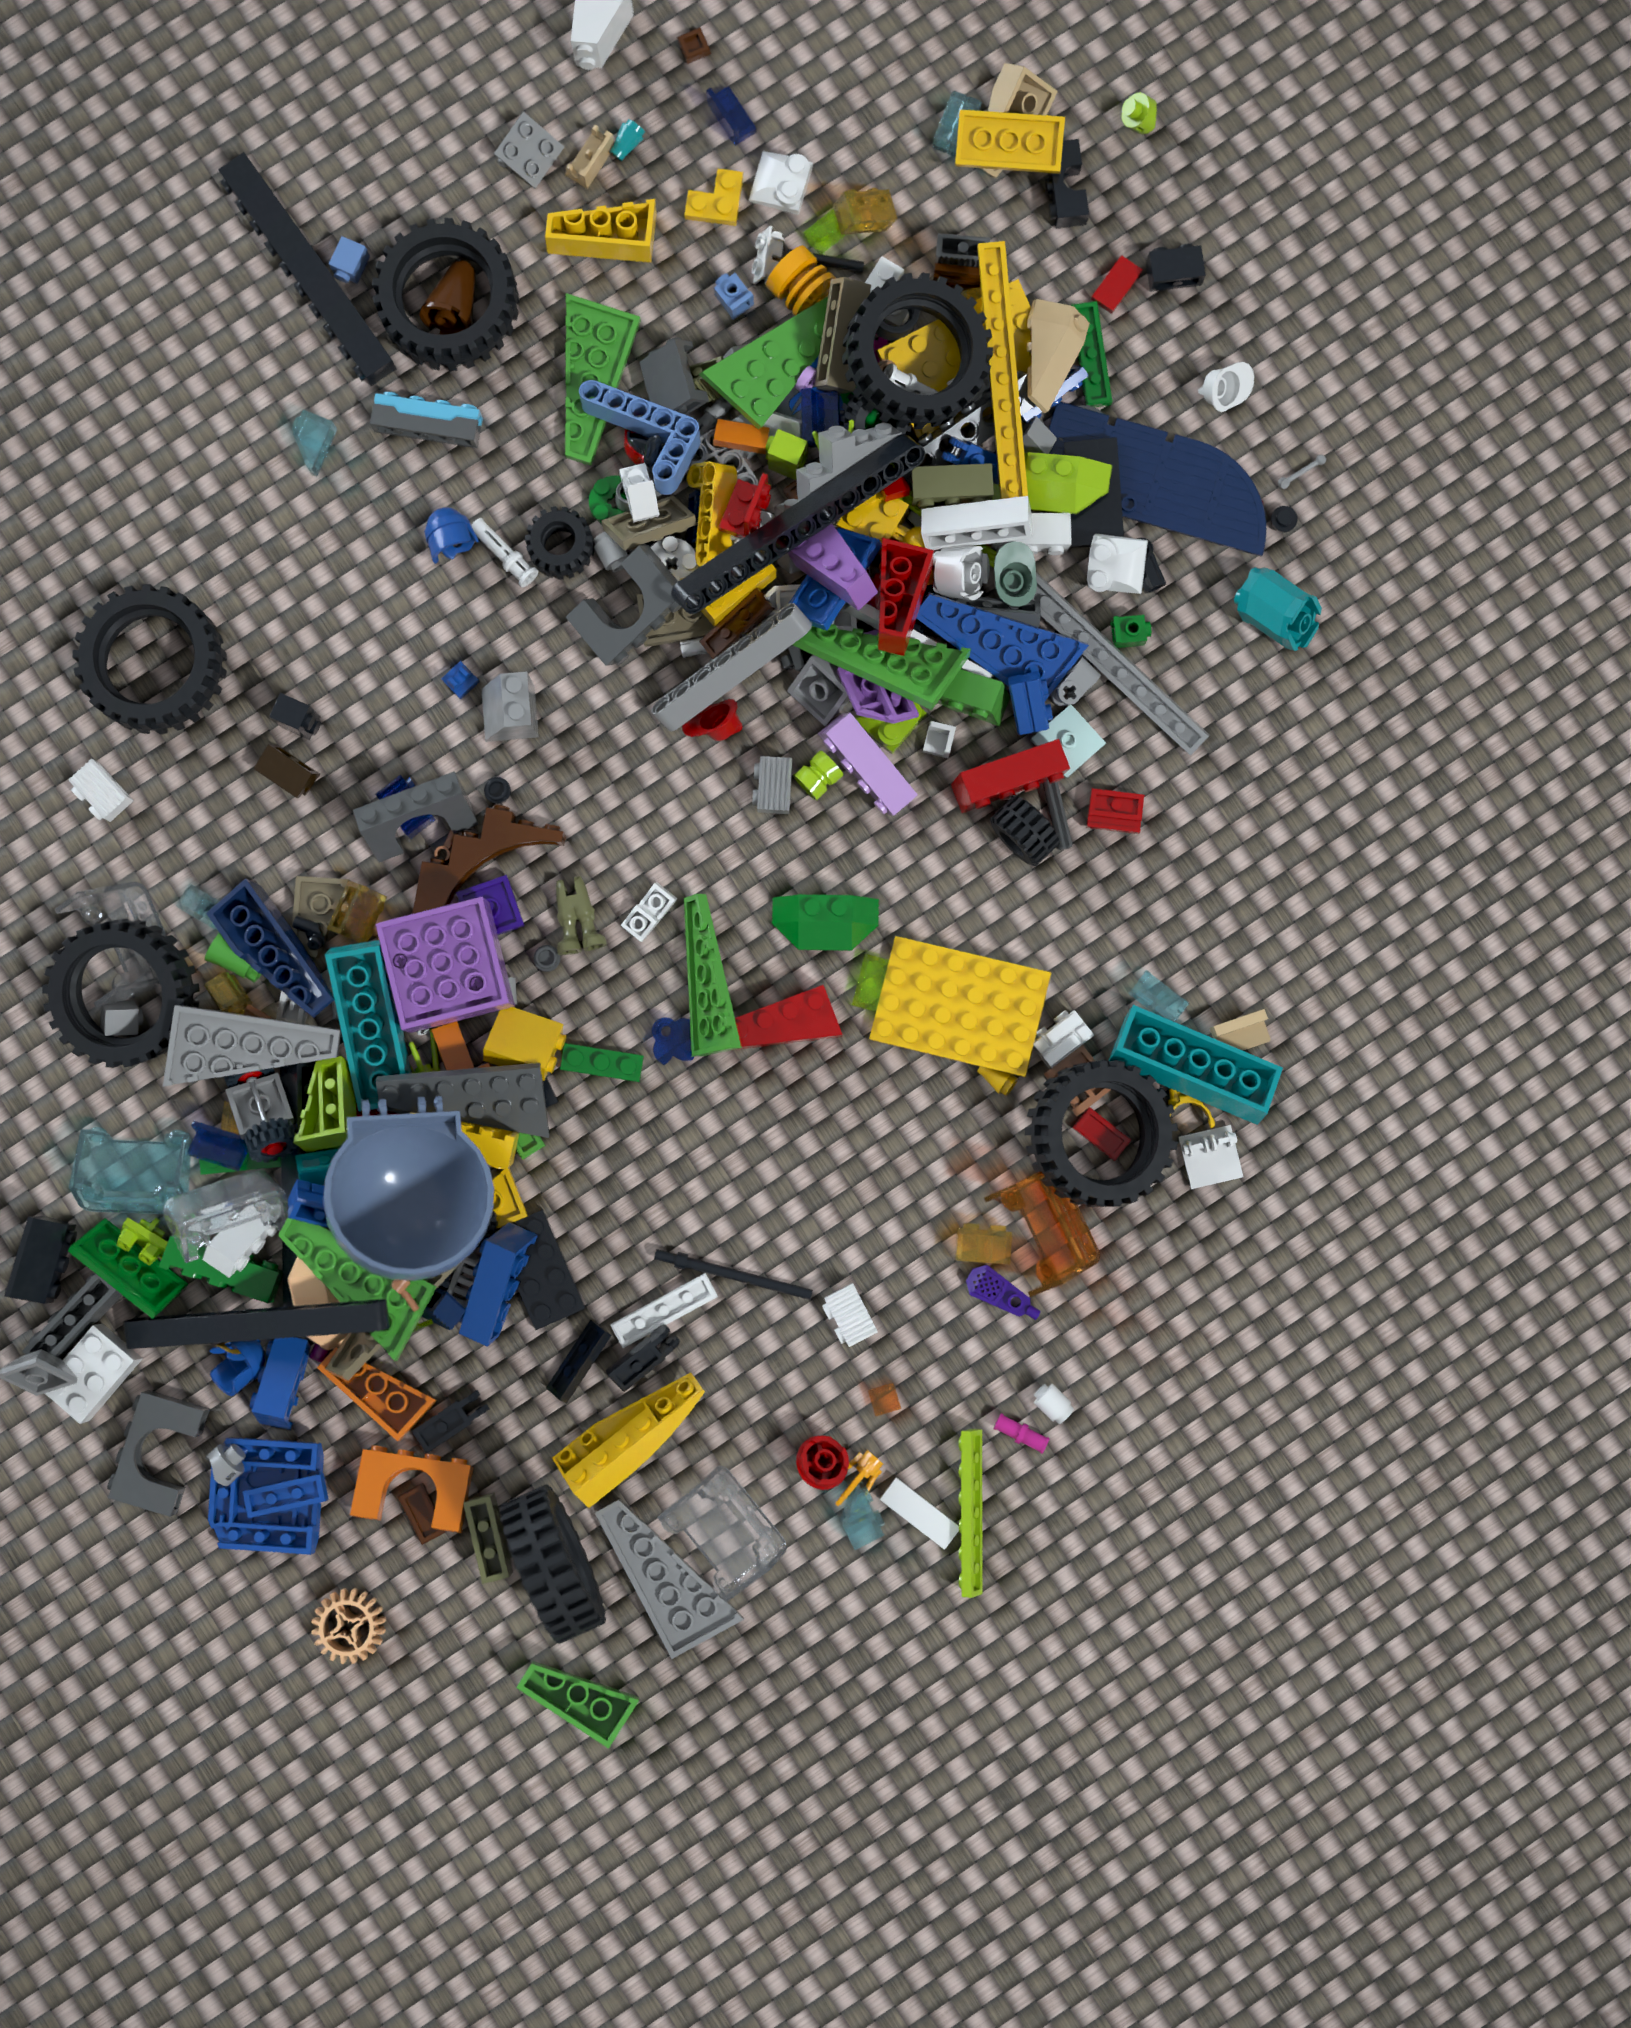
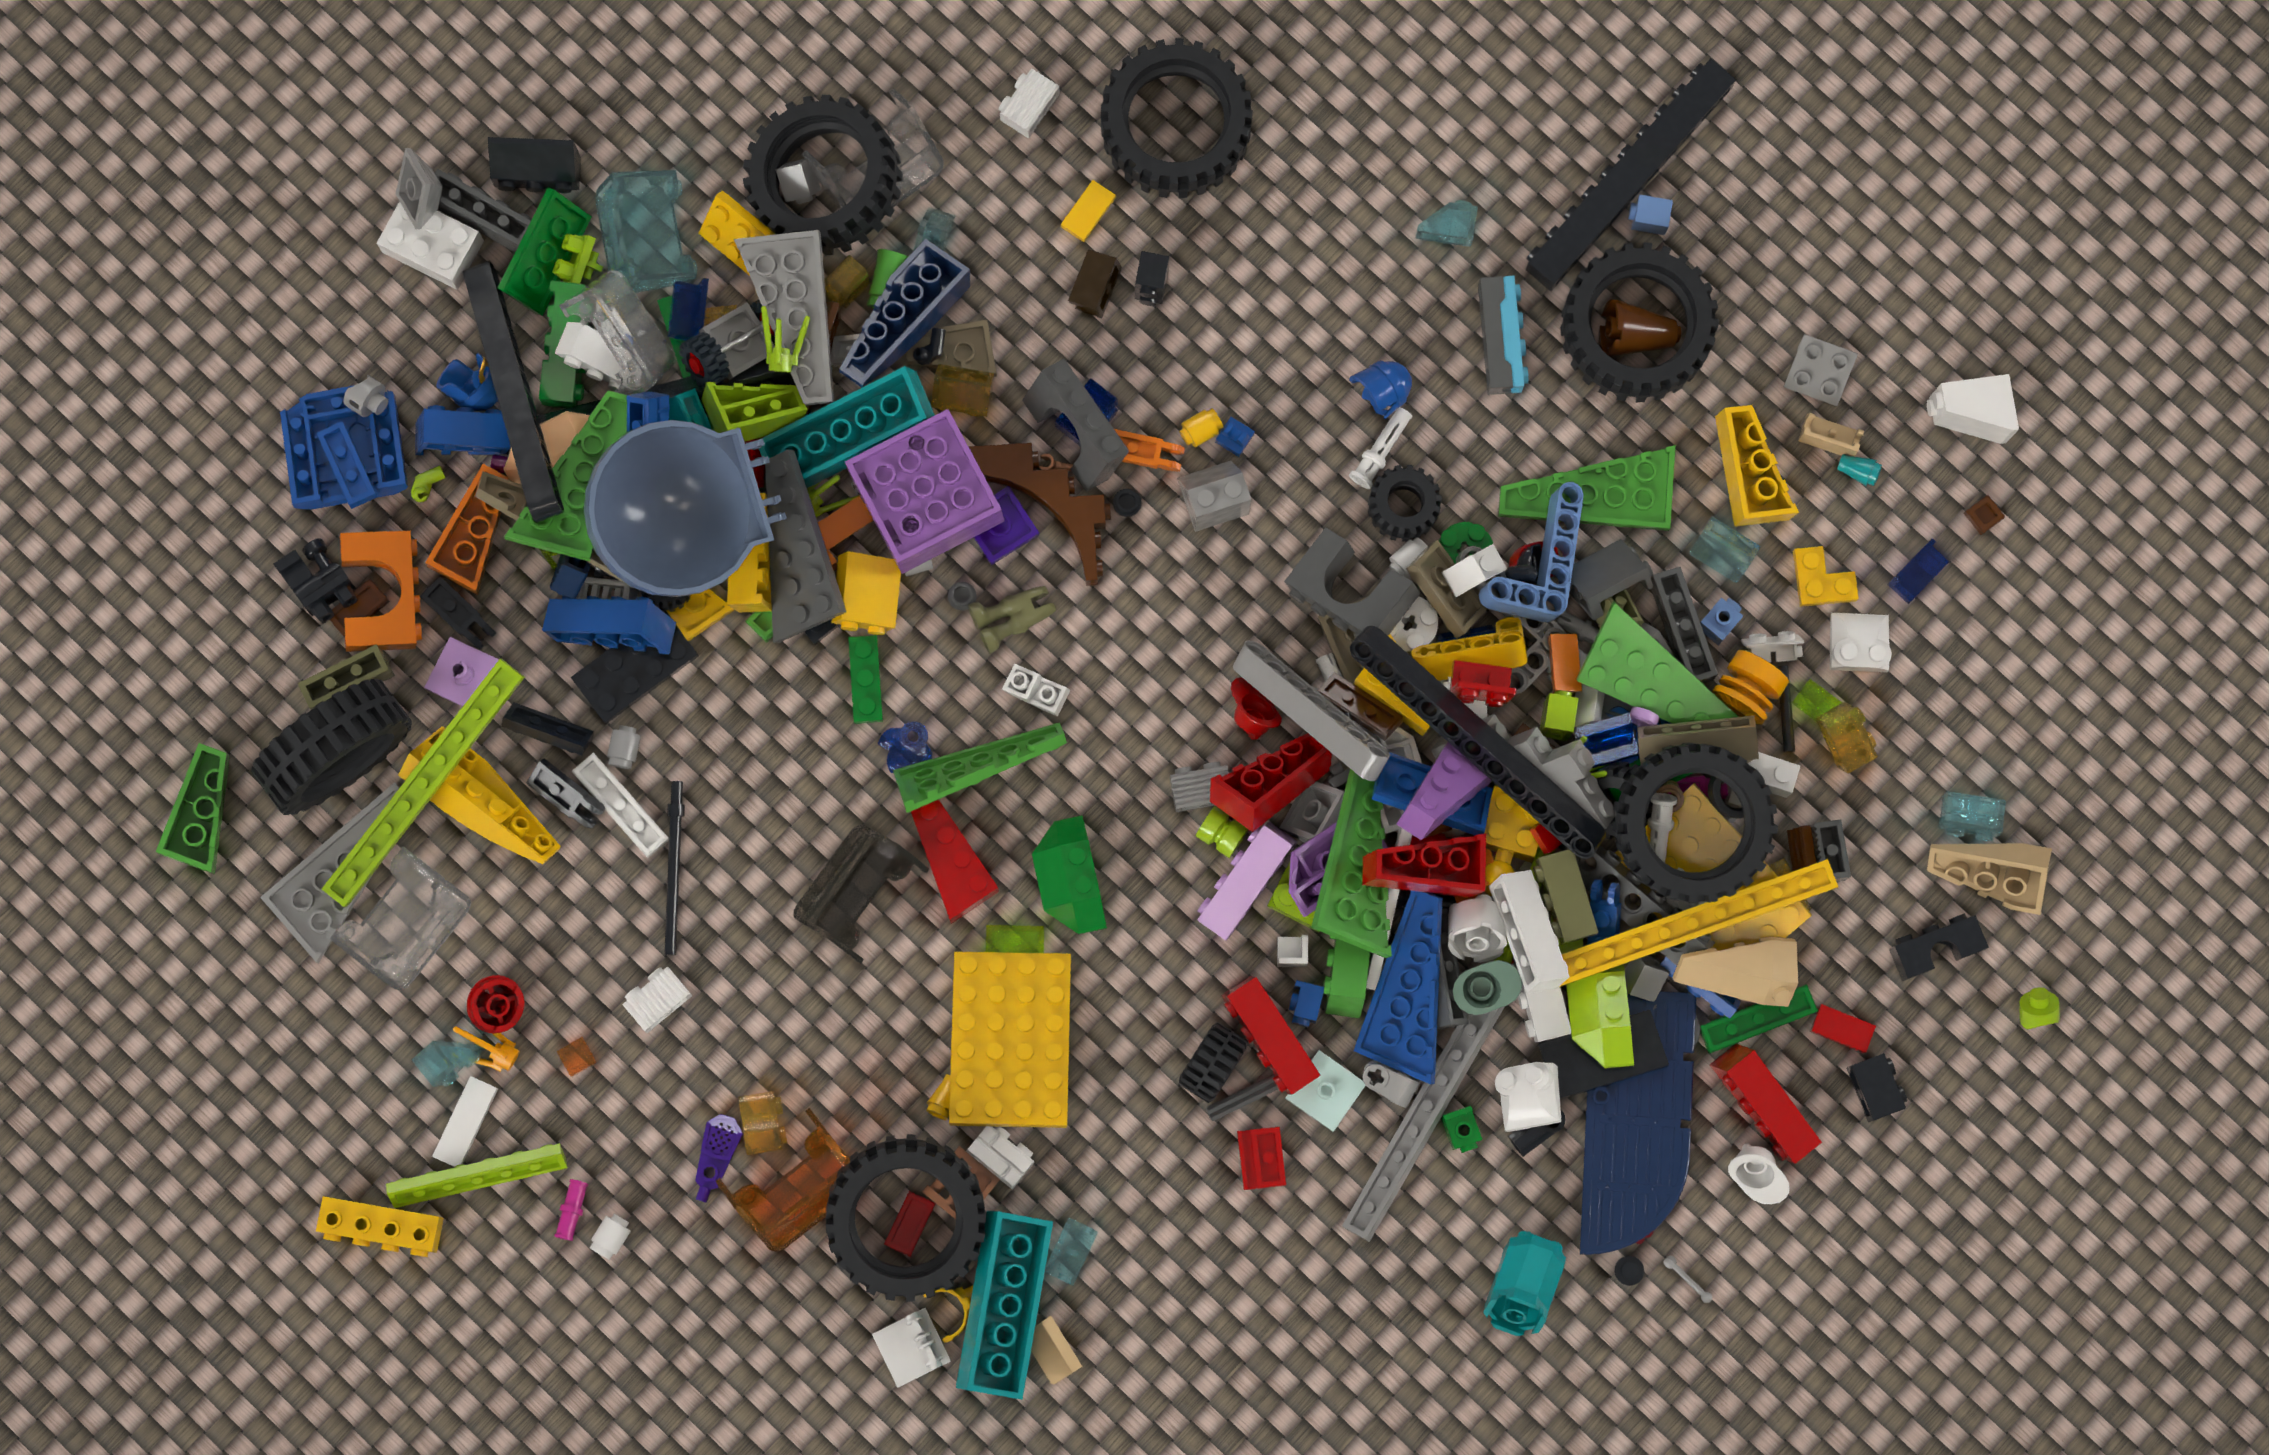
camera: 75 degrees right, 5 degrees down
dark grey arch [107,1390,210,1517] -> none
light nougat gear [311,1588,386,1664] -> none
nougat hand [392,1280,419,1312] -> none
yellow plate [955,110,1065,174] -> none
blue brick [1008,671,1053,735] -> none
none -> black hips [273,538,358,624]
none -> yellow brick [315,1196,444,1257]
none -> lime plate [322,659,525,907]
none -> lime arm [411,465,446,503]
none -> lavender tile [424,637,499,707]
none -> light grey brick [607,725,641,769]
none -> yellow plate [698,190,775,276]
none -> lime plant [761,306,810,373]
none -> clear smoke windscreen [793,824,929,964]
none -> yellow tile [1061,180,1116,242]
none -> orange hinge [1114,429,1185,472]
none -> yellow brick [1179,408,1224,448]
none -> red wedge [1210,733,1332,832]
none -> blue brick [1289,980,1324,1027]
none -> dark grey brick [1651,567,1718,684]
none -> clear light blue panel [1689,516,1761,583]
none -> red wedge [1709,1043,1822,1164]

